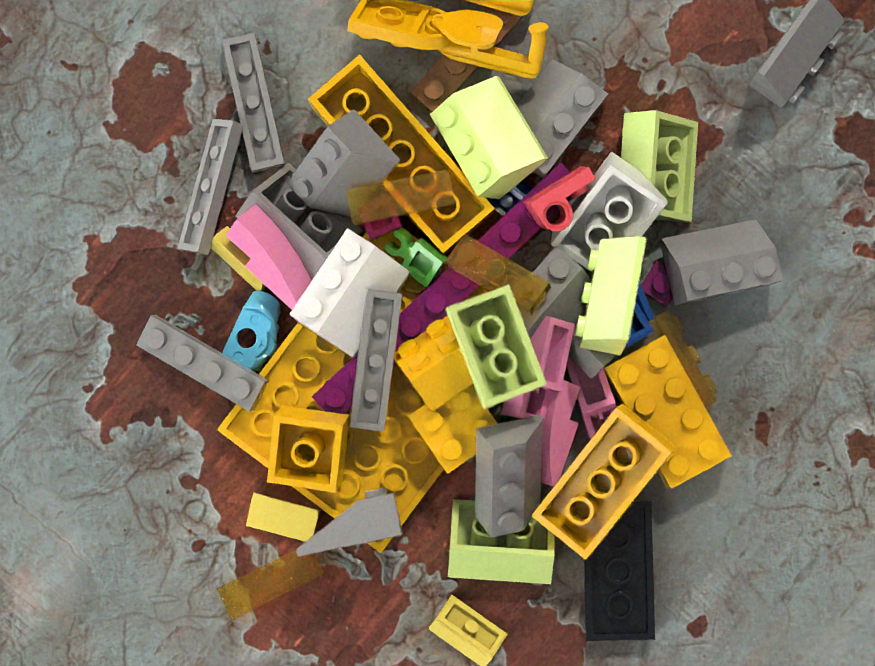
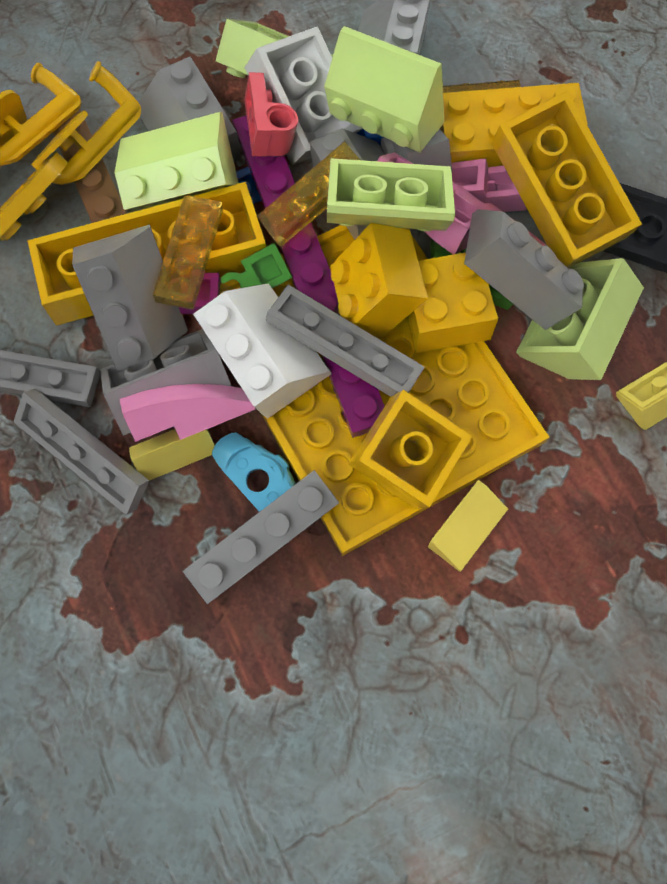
camera: 65 degrees left, 15 degrees down
clear yellow plate [217,550,325,619] -> none
light grey slope [296,488,403,557] -> none

